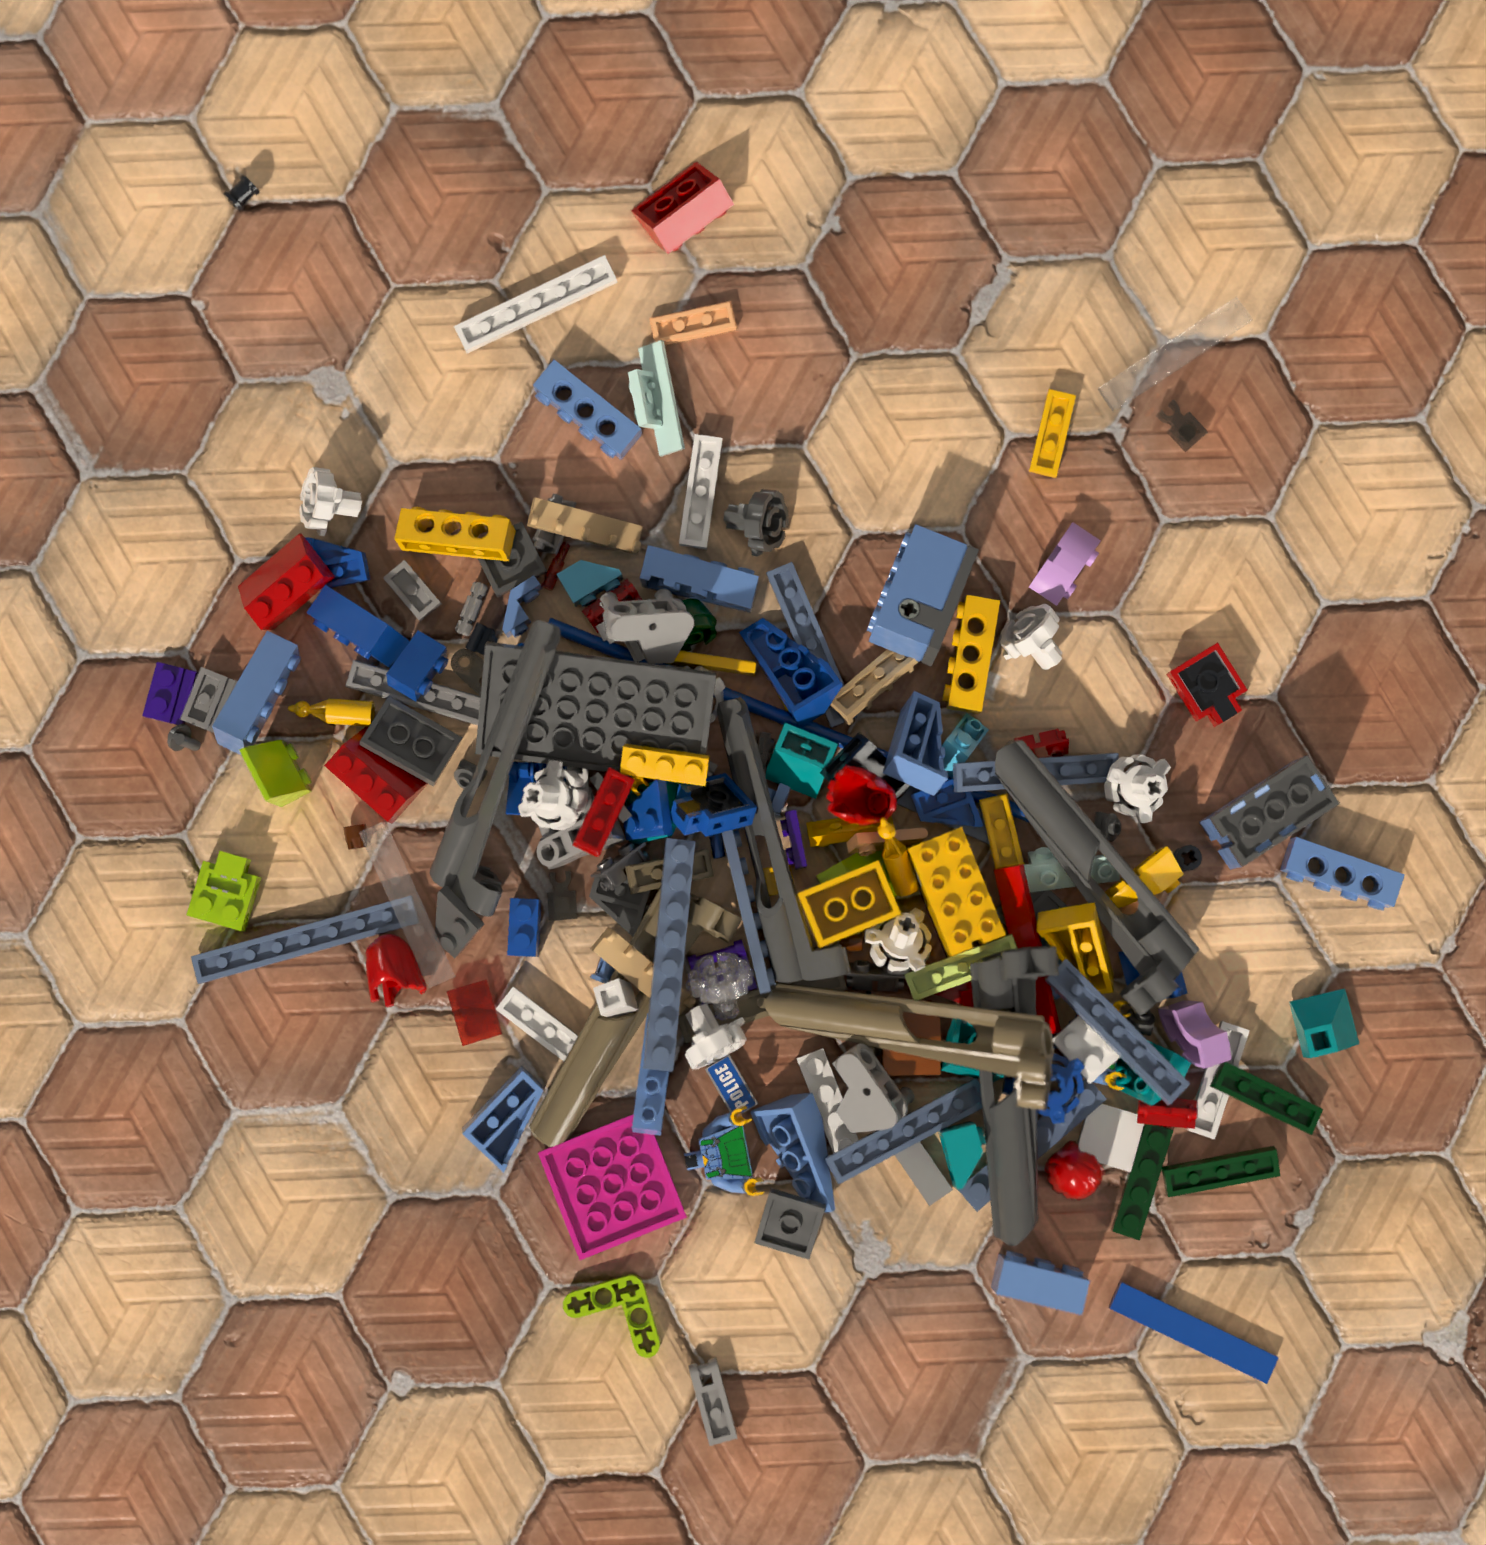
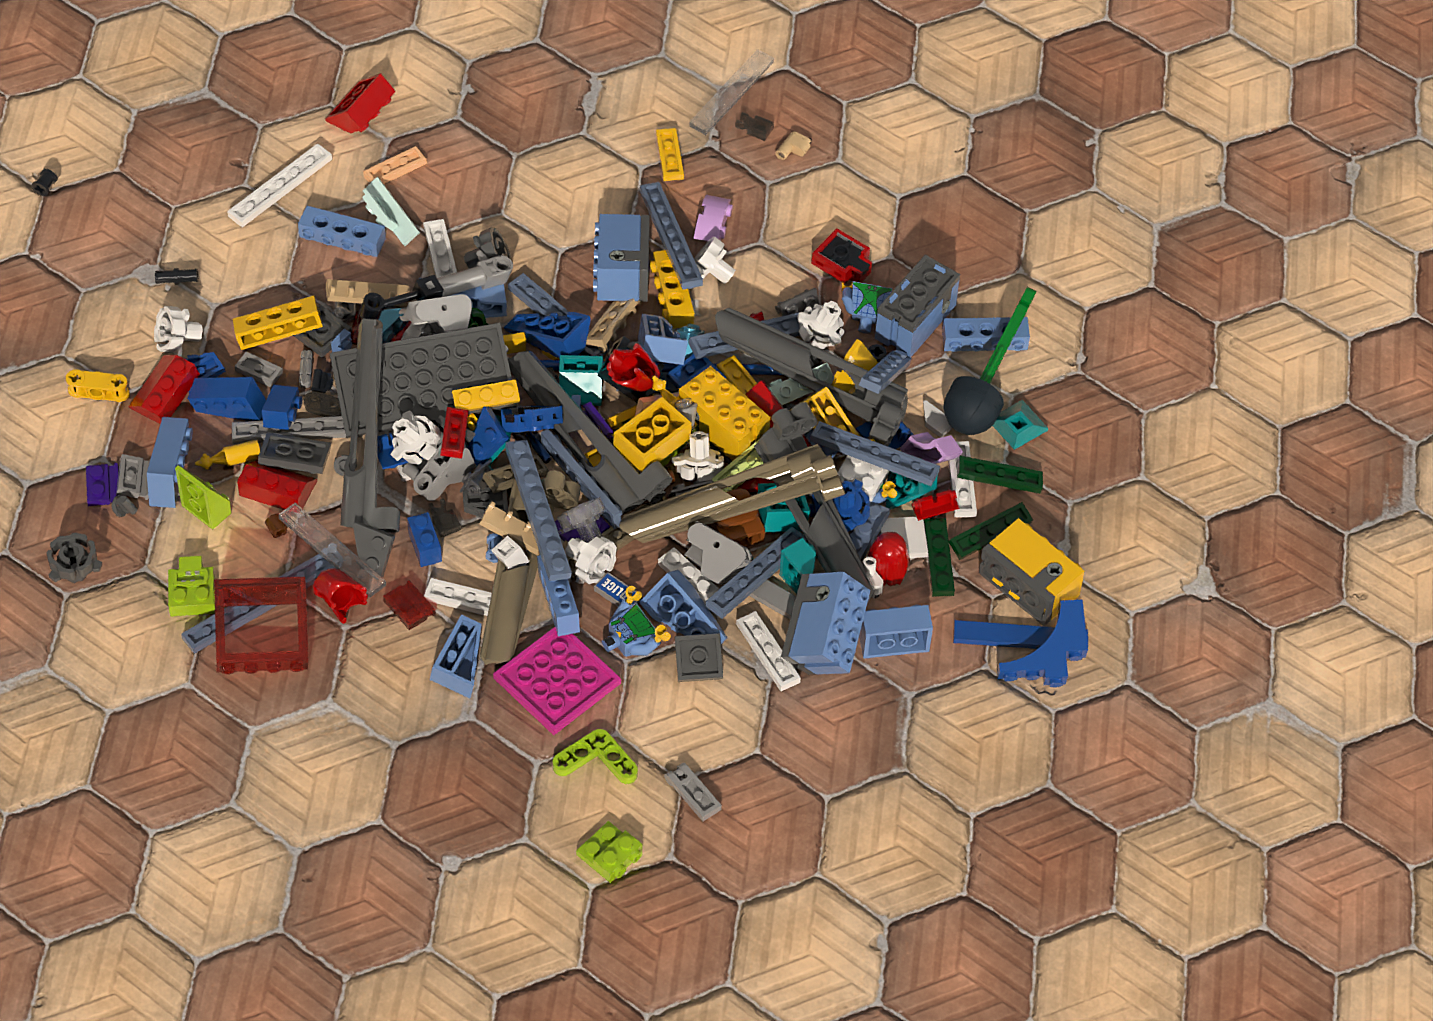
camera: 25 degrees left, 30 degrees down
none -> dark grey piece [46,533,103,583]
none -> yellow piece [65,369,130,402]
none -> black pin [155,268,199,285]
none -> clear red windscreen [214,577,308,675]
none -> piece [359,250,513,320]
none -> lime plate [576,821,643,883]
none -> sand blue plate [640,182,703,289]
none -> piece [675,398,697,446]
none -> white plate [736,611,801,691]
none -> tan piece [775,131,812,160]
none -> flat silver hinge [775,288,819,316]
none -> medium blue piece [781,572,870,675]
none -> torso [842,281,893,334]
none -> sand blue plate [859,350,912,394]
none -> white piece [863,557,883,599]
none -> white tile [923,400,952,438]
none -> black piece [943,287,1037,435]
none -> piece [979,518,1085,626]
none -> blue arch [997,600,1088,688]

